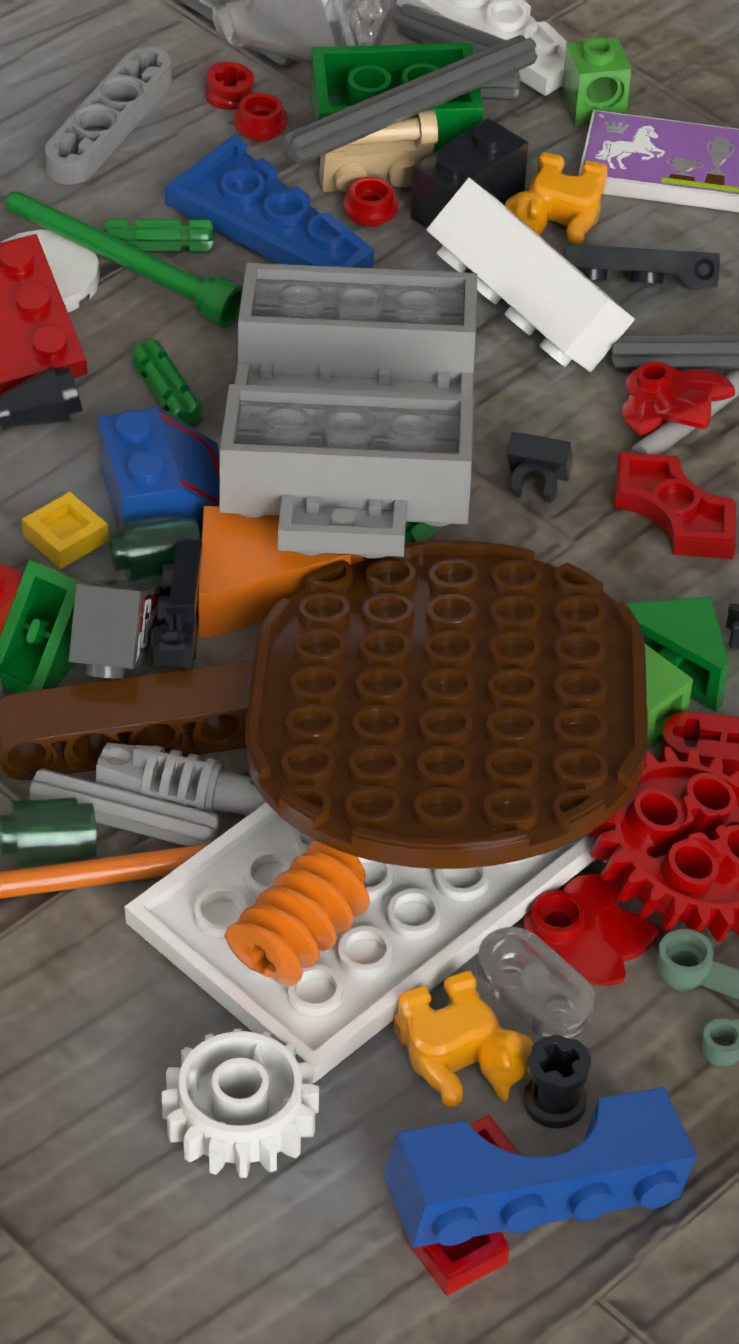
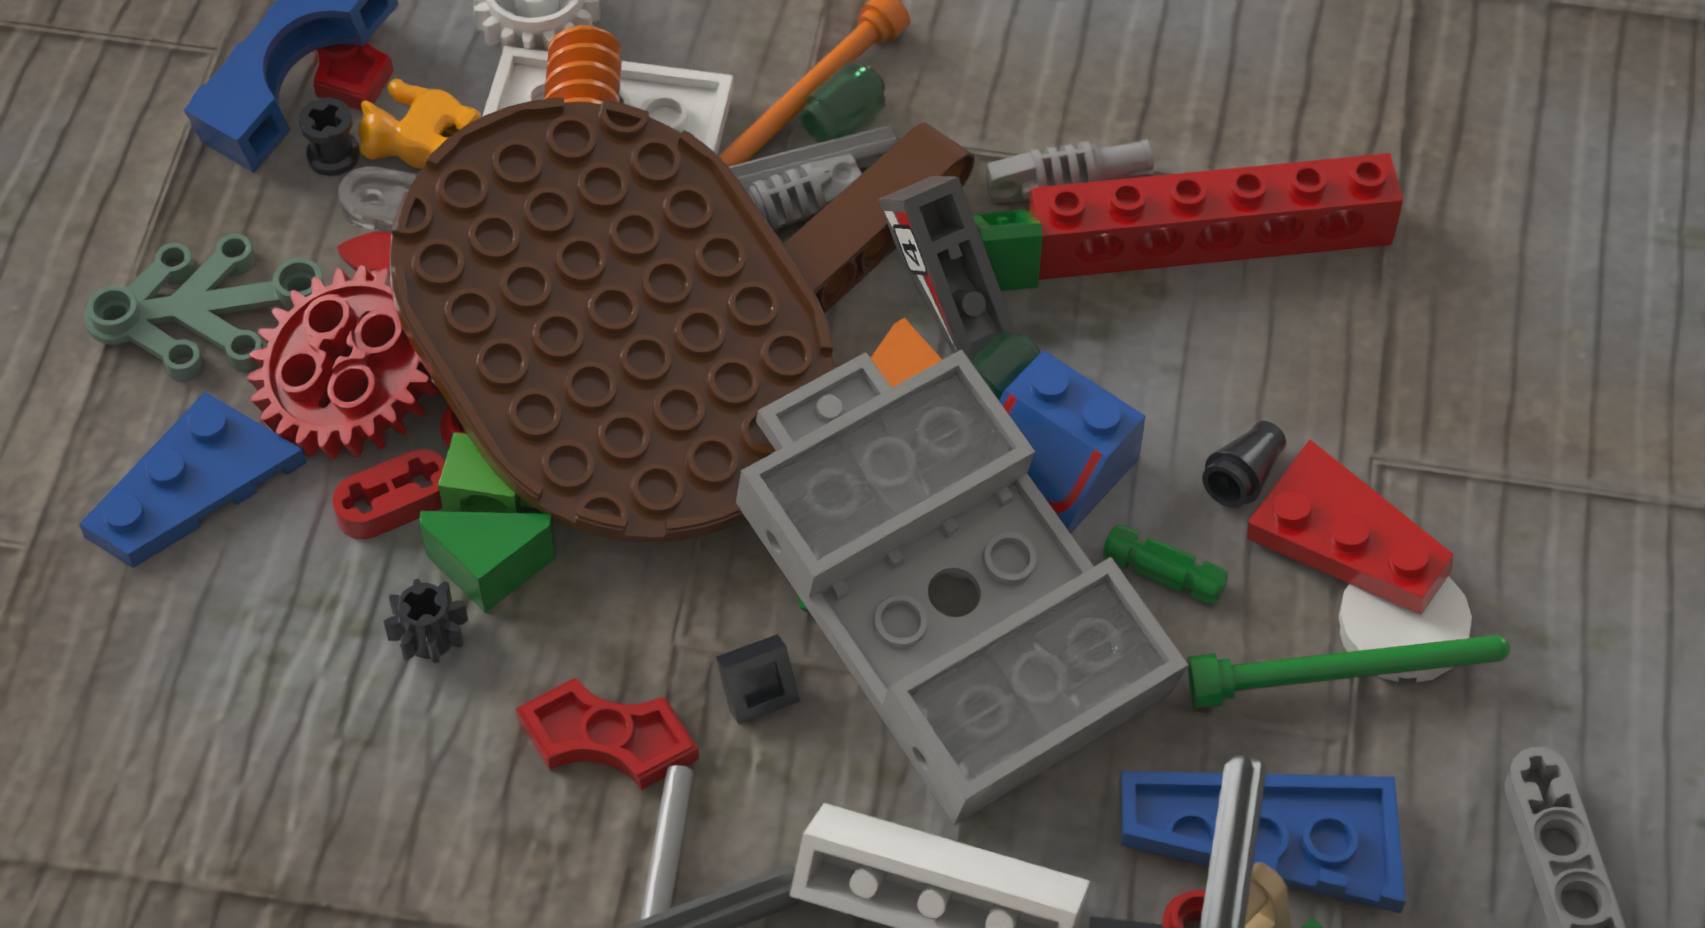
camera: 145 degrees right, 10 degrees up
yellow plate [22,492,109,569] -> none
green axle [104,219,213,253] -> none
black hinge [151,540,202,669] -> none
red plate [622,362,735,436] -> none

